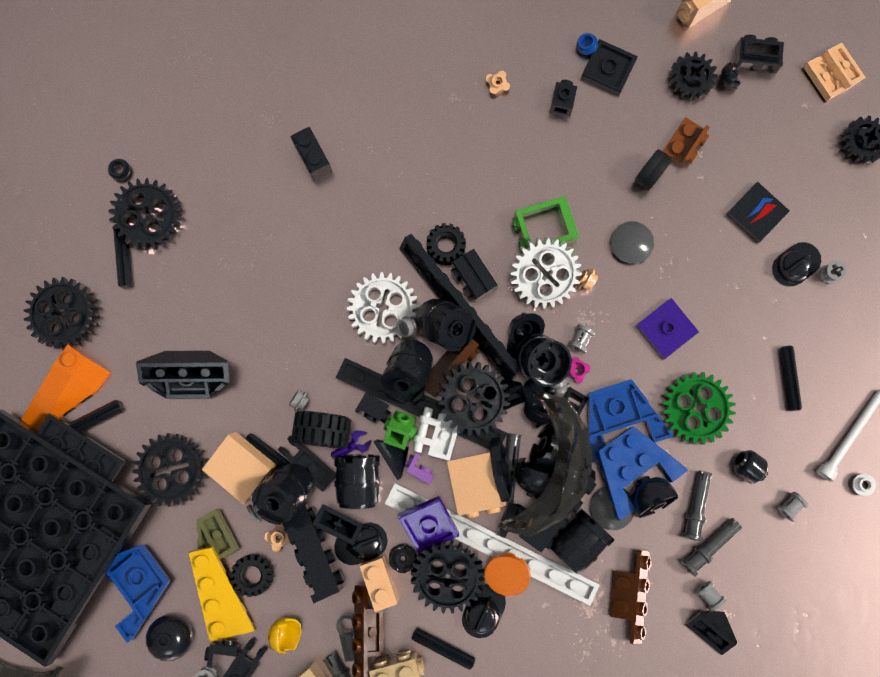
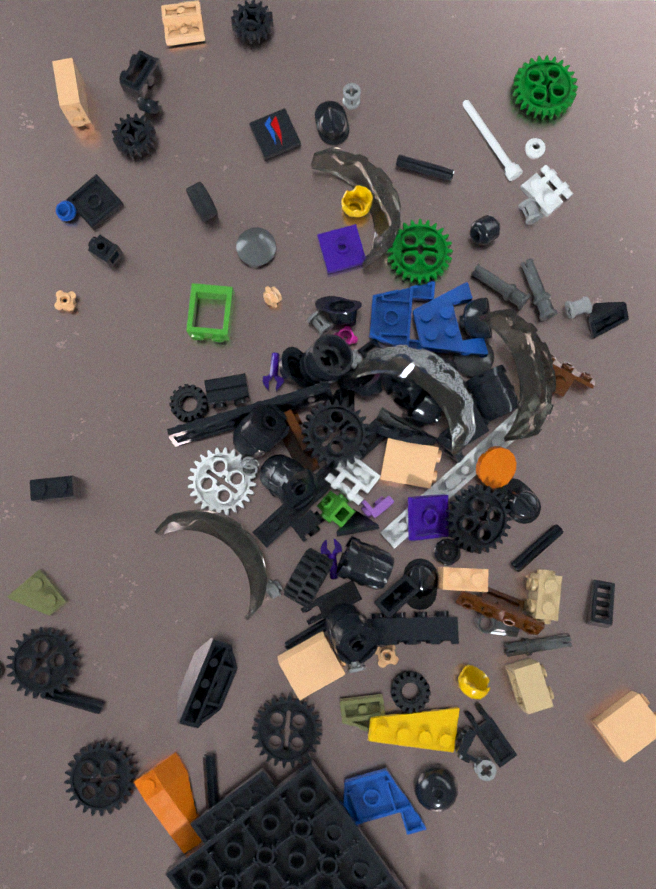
camera: 65 degrees left, 0 degrees up
white gear [509,236,582,309] -> none
dark orange bracket [663,117,710,168] -> none
none -> olive wing [7,569,68,616]
none -> clear smoke windscreen [154,510,267,621]
none -> dark purple bar [262,352,284,392]
none -> clear smoke windscreen [311,147,401,269]
none -> black piece [315,296,362,326]
none -> yellow hair [341,185,373,217]
none -> clear smoke windscreen [478,309,556,441]
none -> white plate [520,164,573,217]

